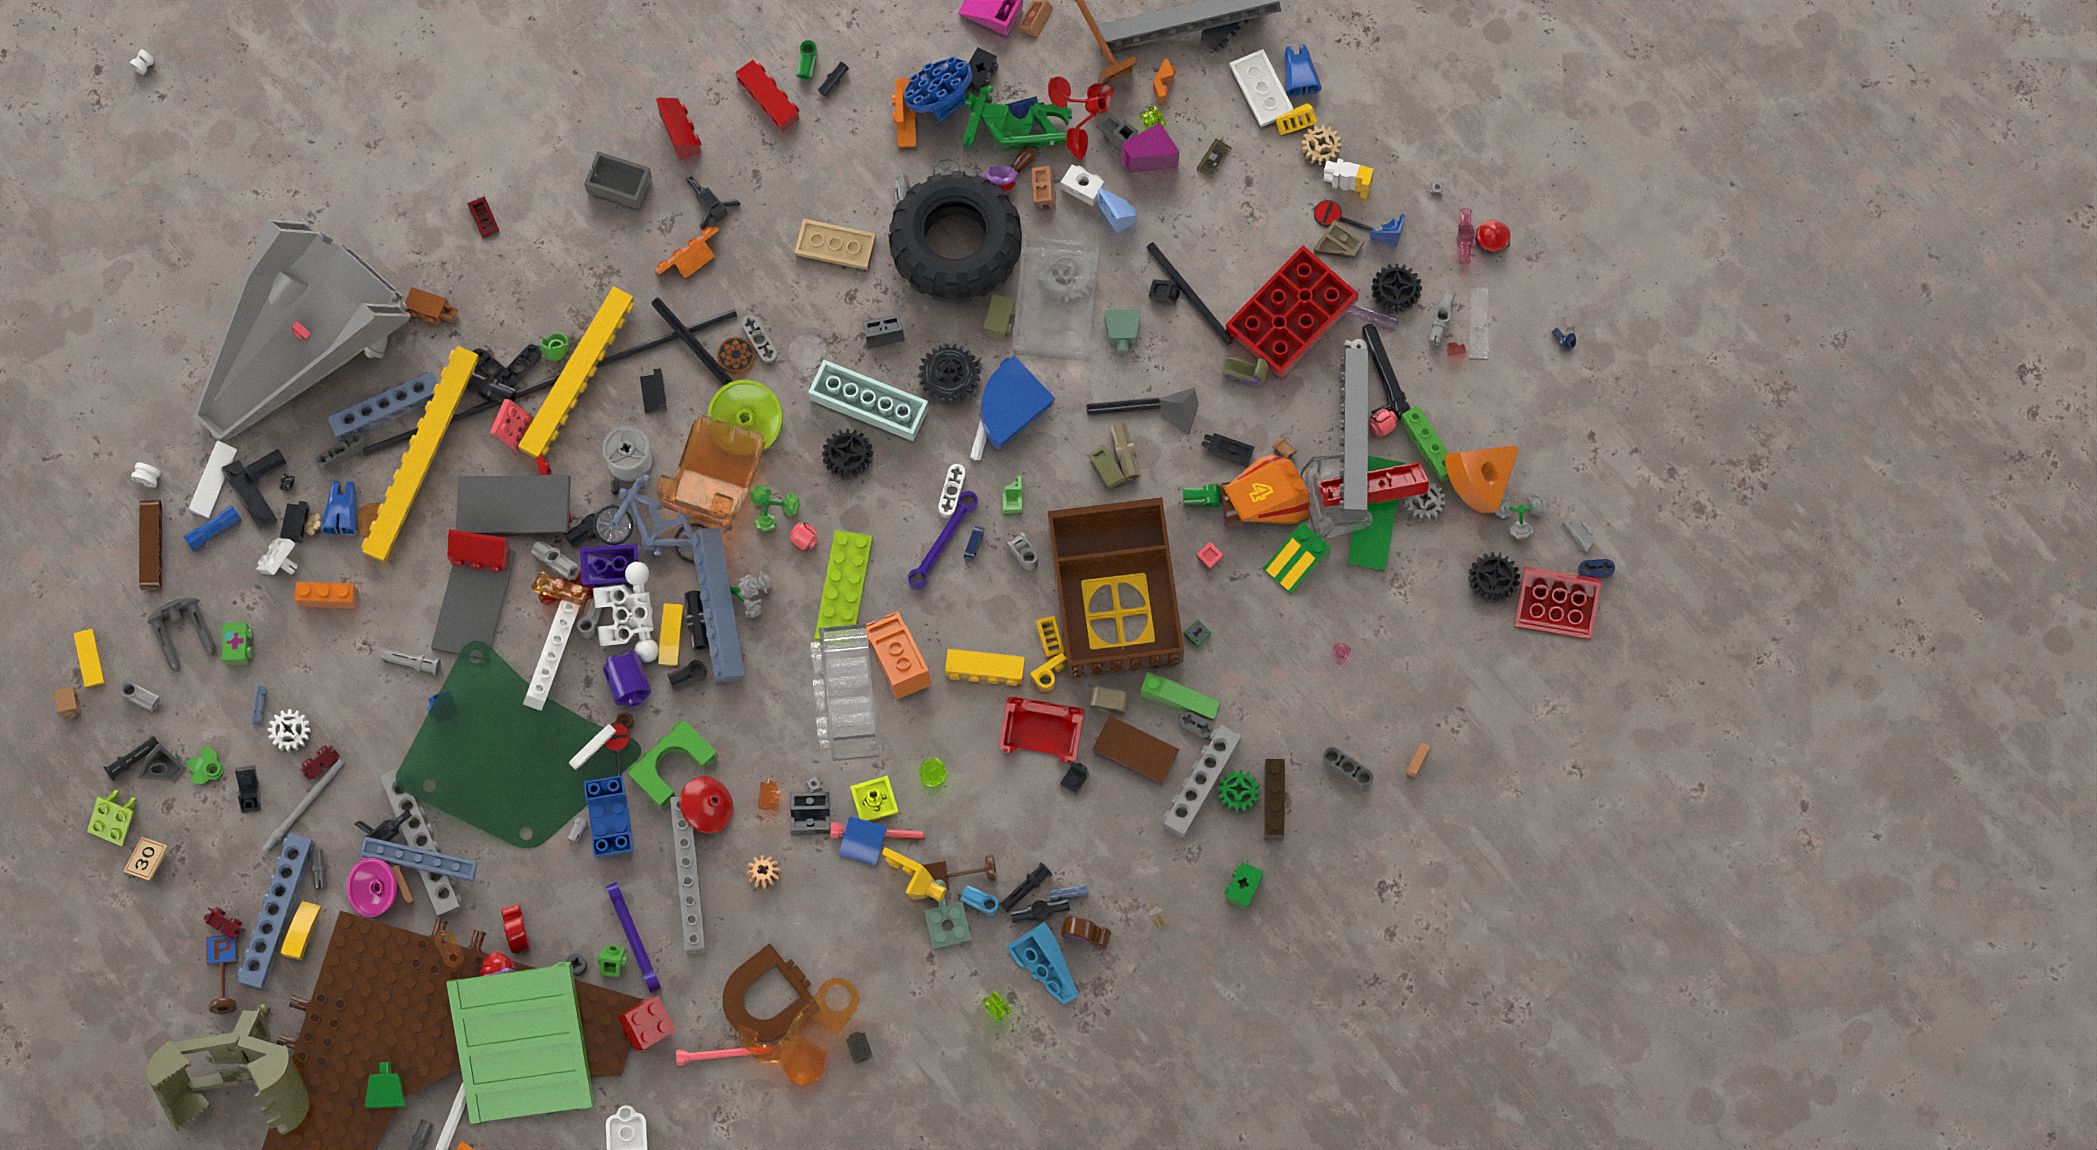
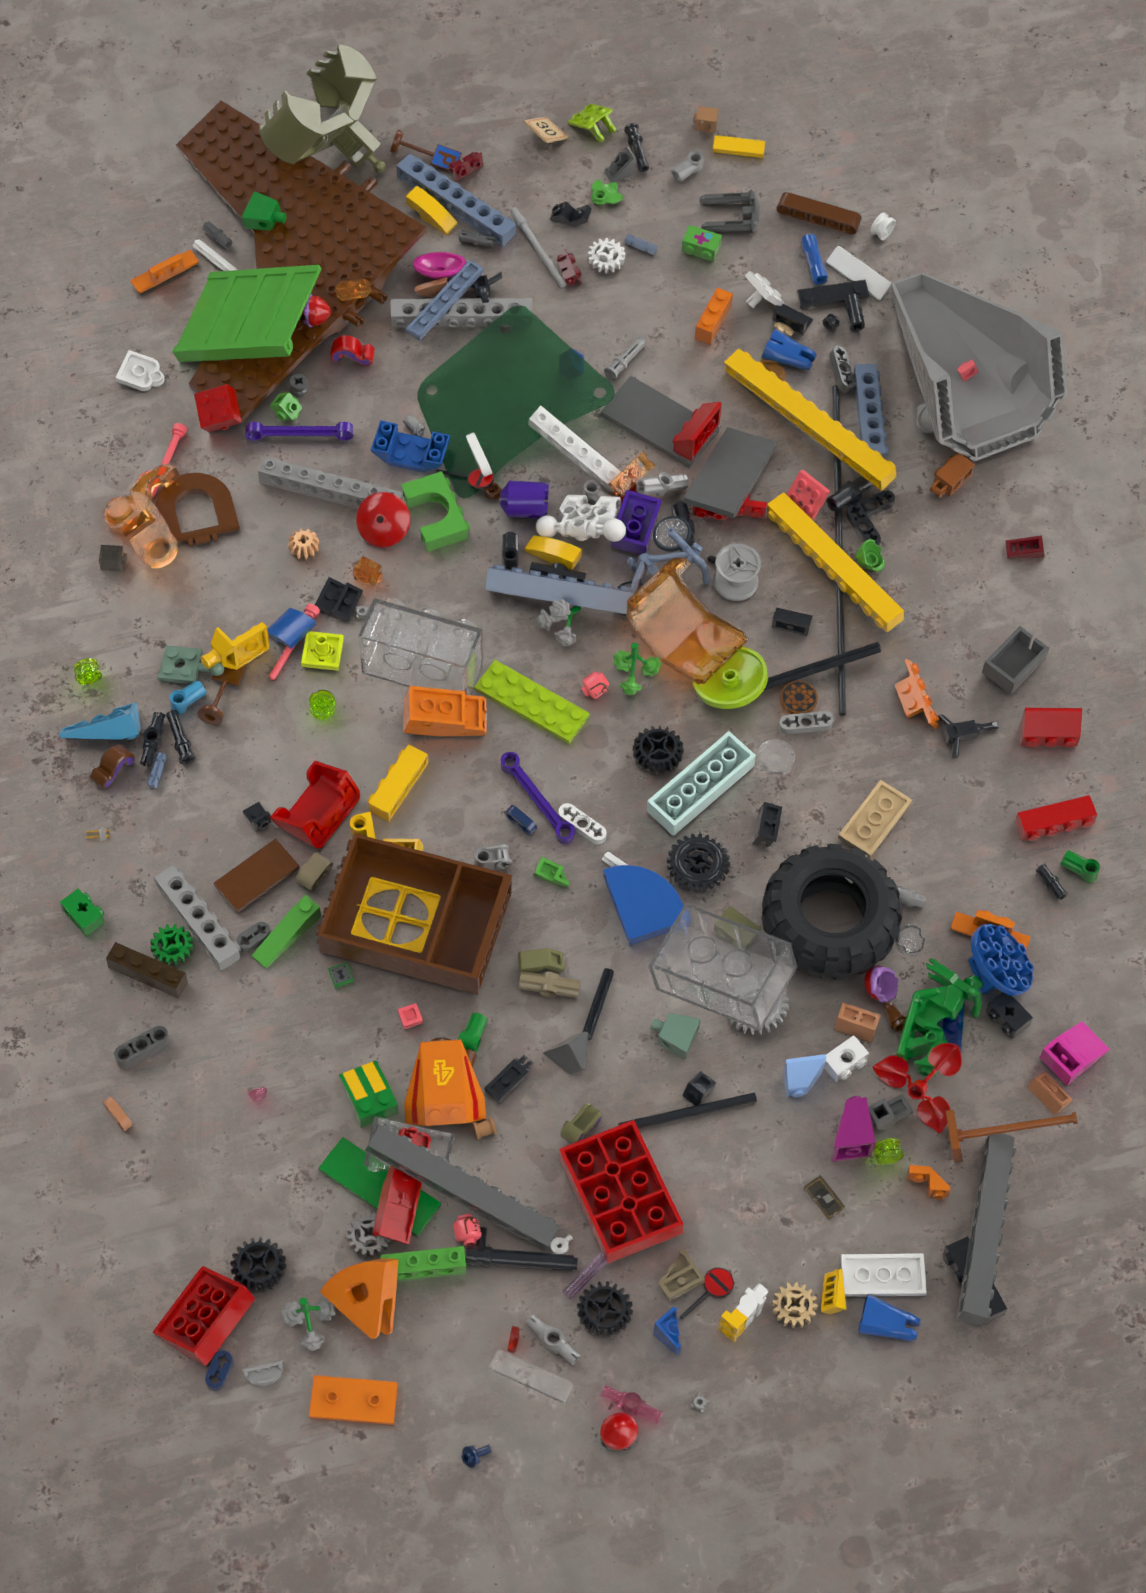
camera: 110 degrees right, 10 degrees down
none -> orange plate [309,1375,398,1426]

